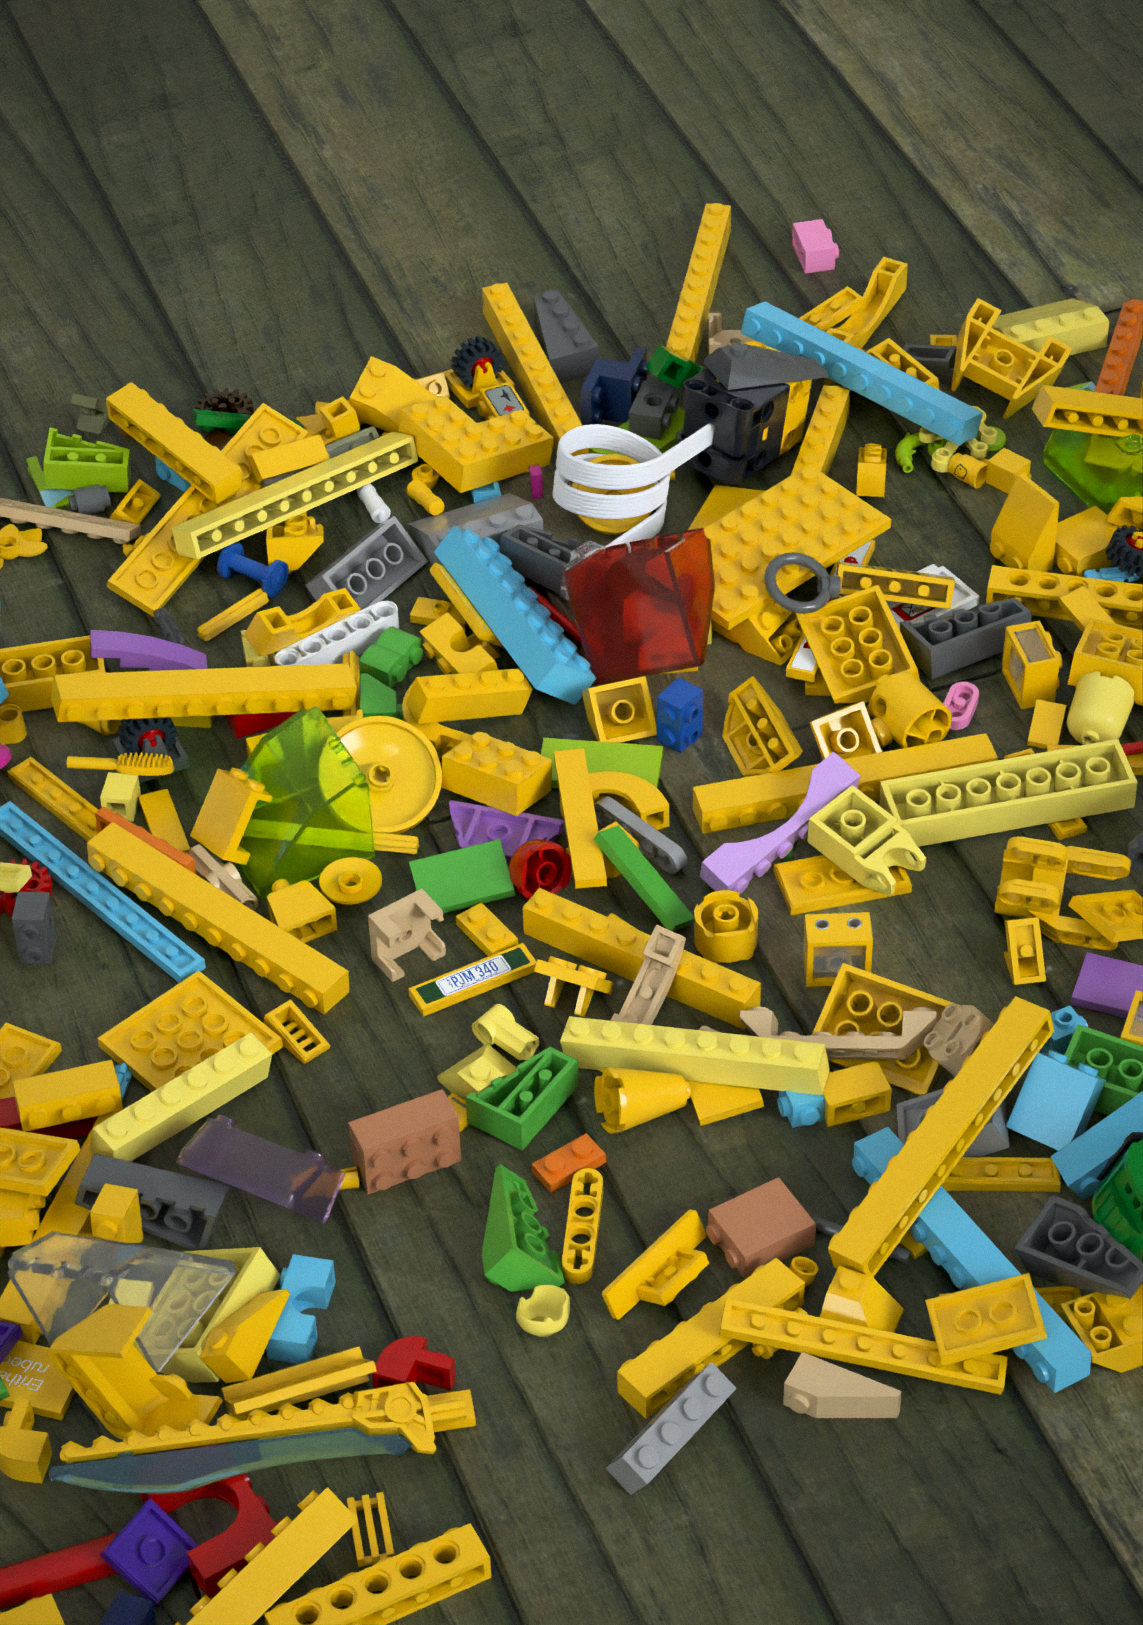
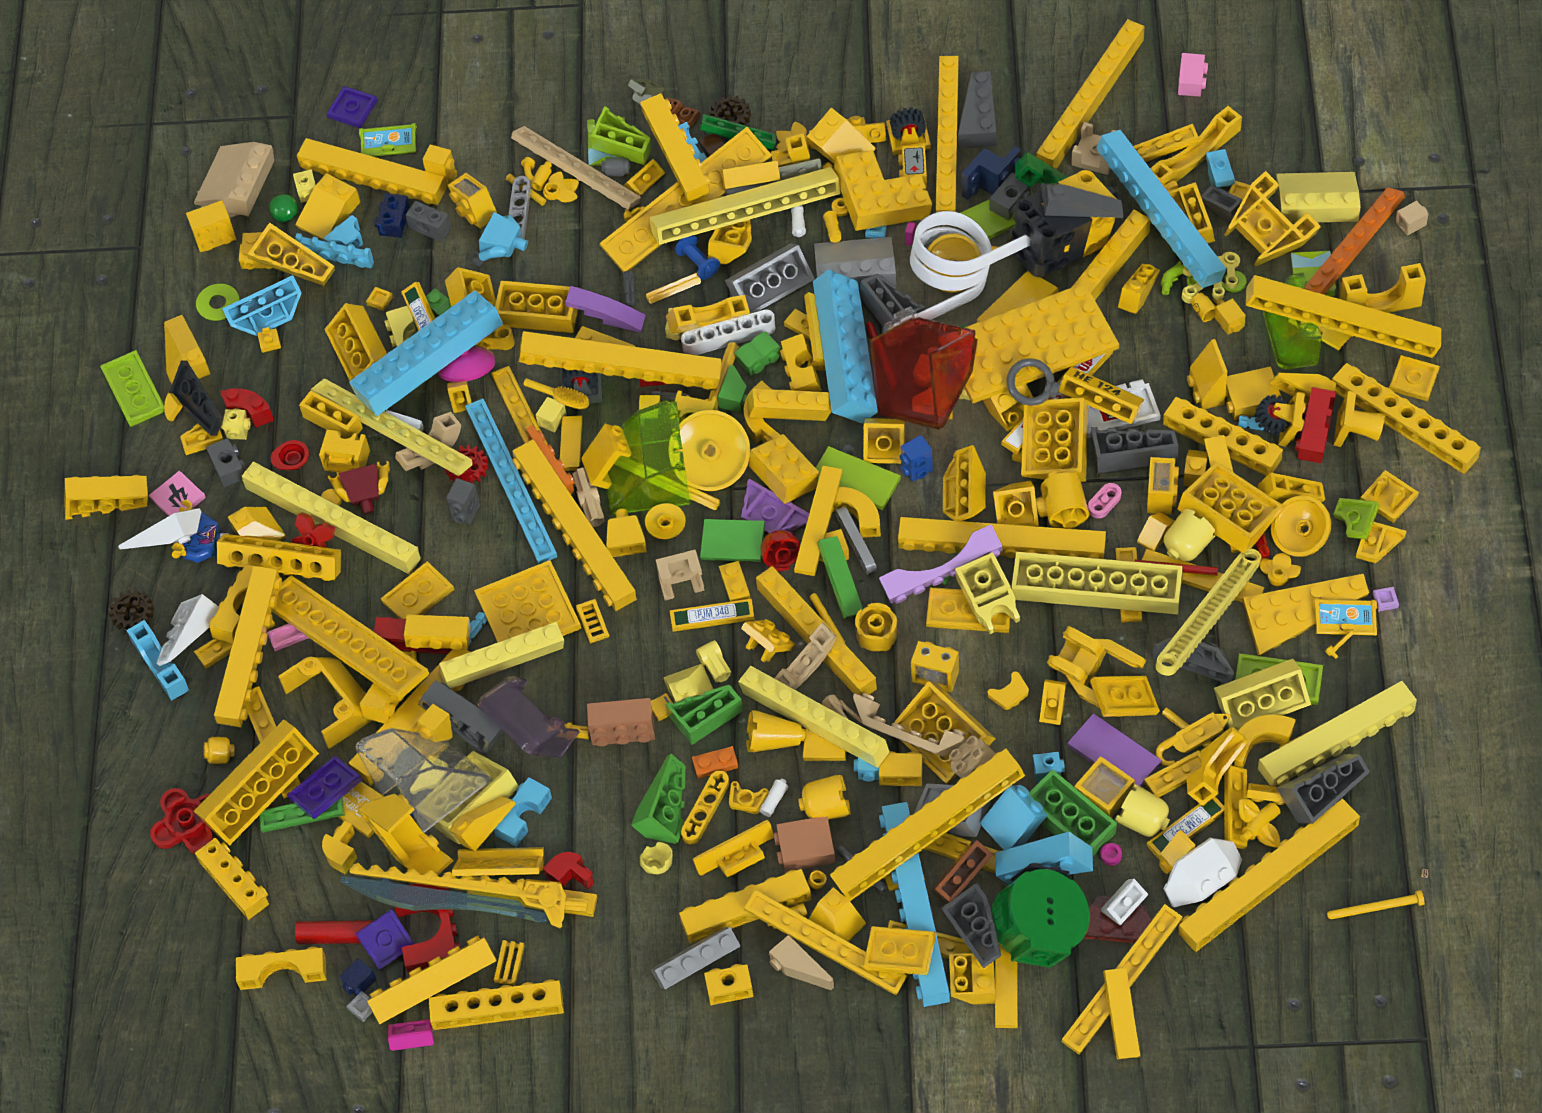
camera: 25 degrees right, 15 degrees up
none -> yellow brick [704,964,754,1005]
none -> yellow piece [729,781,769,814]
none -> white piece [759,779,789,817]
none -> yellow cylinder [798,775,851,820]
none -> dark orange brick [930,840,993,904]
none -> yellow piece [988,672,1029,710]
none -> yellow slope [1183,450,1208,487]
none -> medium azure brick [1206,149,1235,188]

